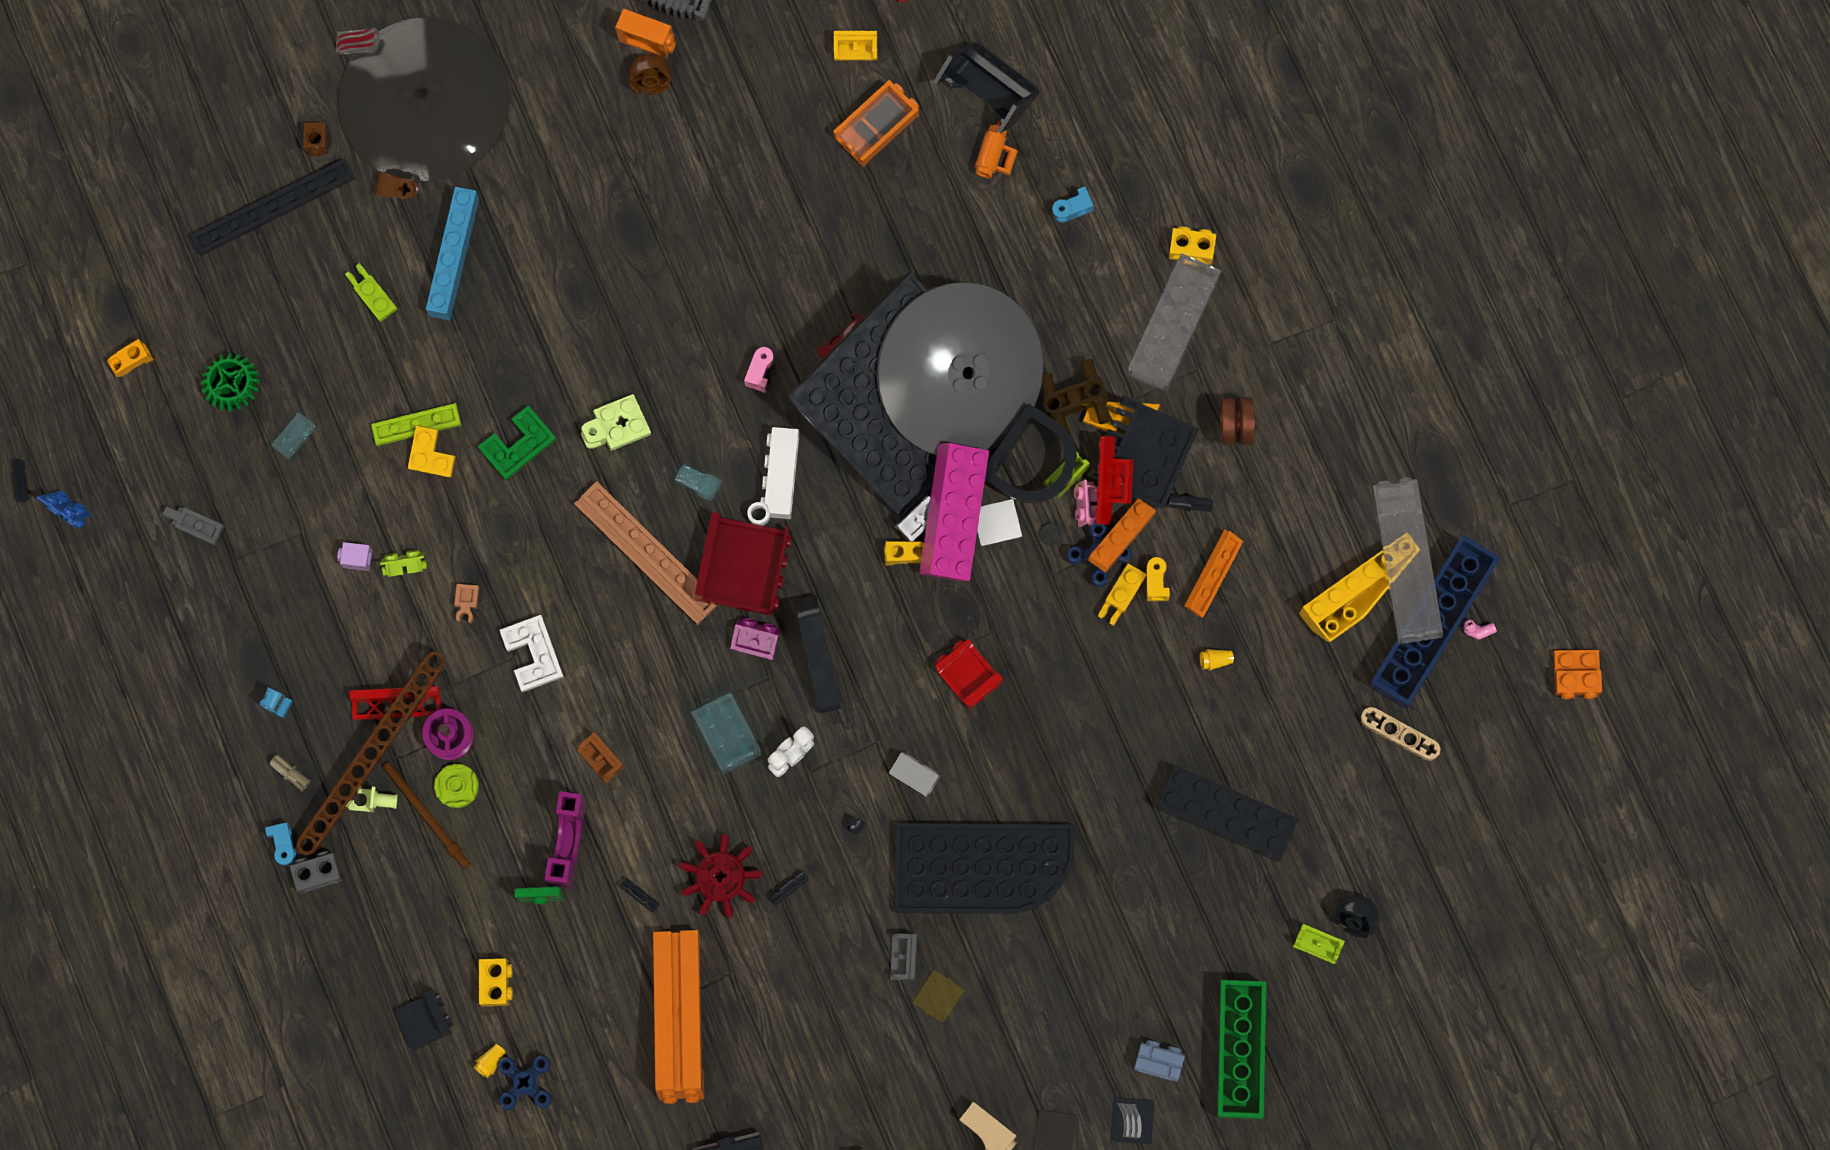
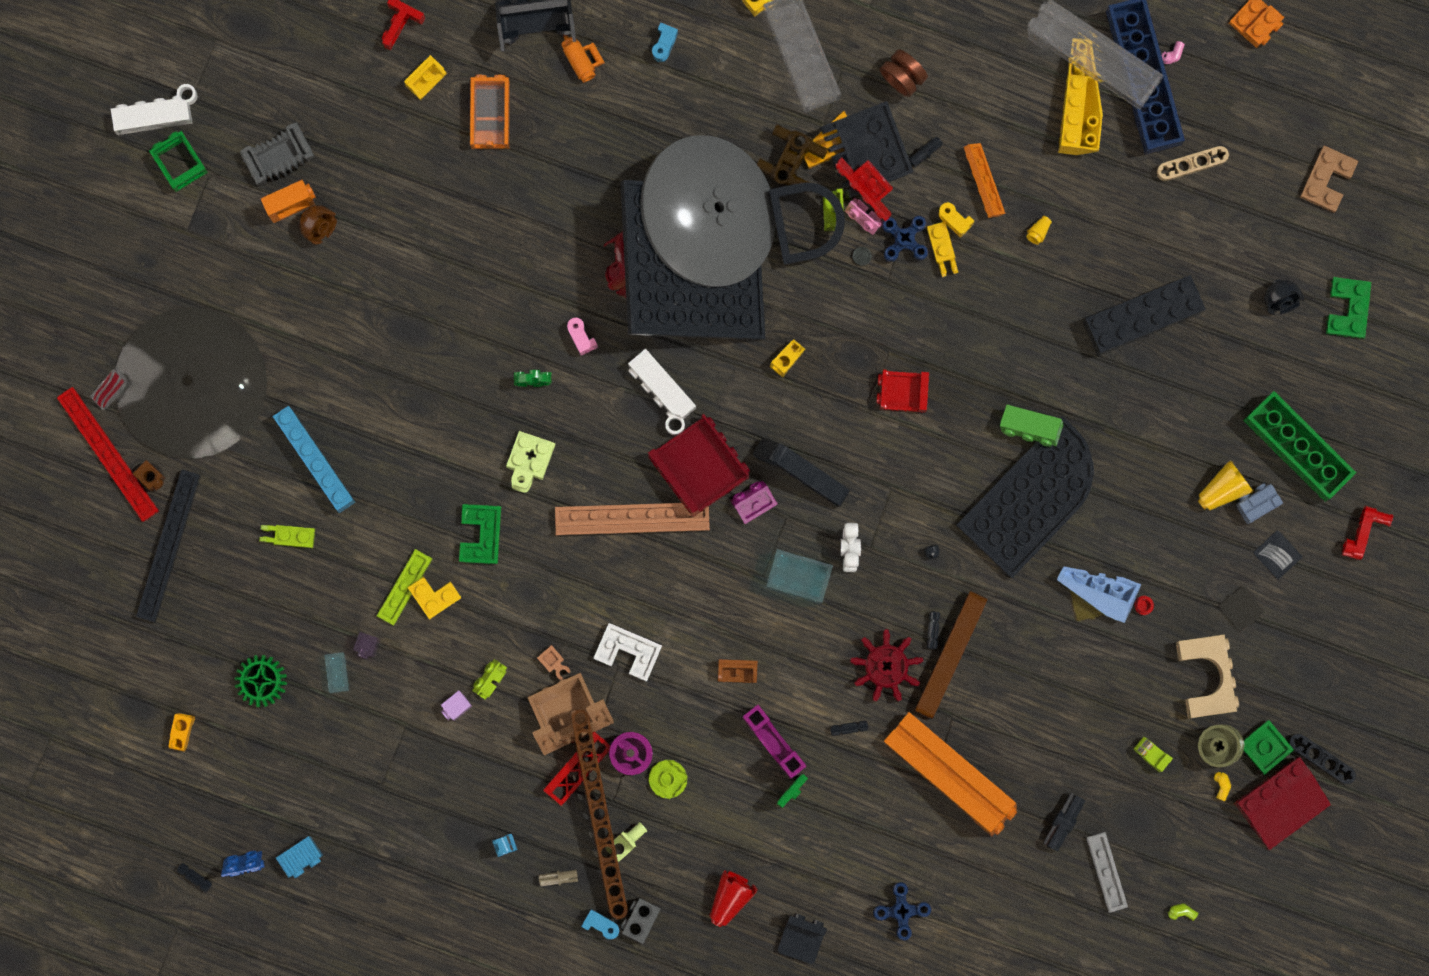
camera: 55 degrees left, 5 degrees up
dark grey hinge [163,506,225,546] -> none
reddish brown piece [375,172,419,199] -> none
reddish brown bar [383,762,471,869] -> none
yellow cone [474,1044,506,1078] -> none
yellow brick [479,959,513,1006] -> none
clear light blue piece [675,464,722,502] -> none
light grey hinge [889,752,941,797] -> none
dark grey hinge [890,934,917,981] -> none
hinge [894,496,931,542] -> none
dark pink brick [919,443,989,581] -> none
white sticker [977,499,1022,546] -> none
orange plate [1088,498,1156,573] -> none
lime hinge [1293,924,1345,965] -> none
none -> red tile [57,387,159,522]
none -> dark azure brick [276,836,323,878]
none -> clear purple brick [353,632,380,659]
none -> green plate [513,370,552,387]
none -> medium nougat windscreen [528,673,614,755]
none -> red cone [710,870,758,927]
none -> reddish brown beam [915,591,988,719]
none -> bright green brick [1000,405,1063,447]
none -> light blue wedge [1057,567,1141,623]
none -> red plate [1134,596,1154,615]
none -> yellow cone [1198,461,1253,510]
none -> medium nougat plate [1300,146,1358,213]
none -> green plate [1326,277,1372,339]

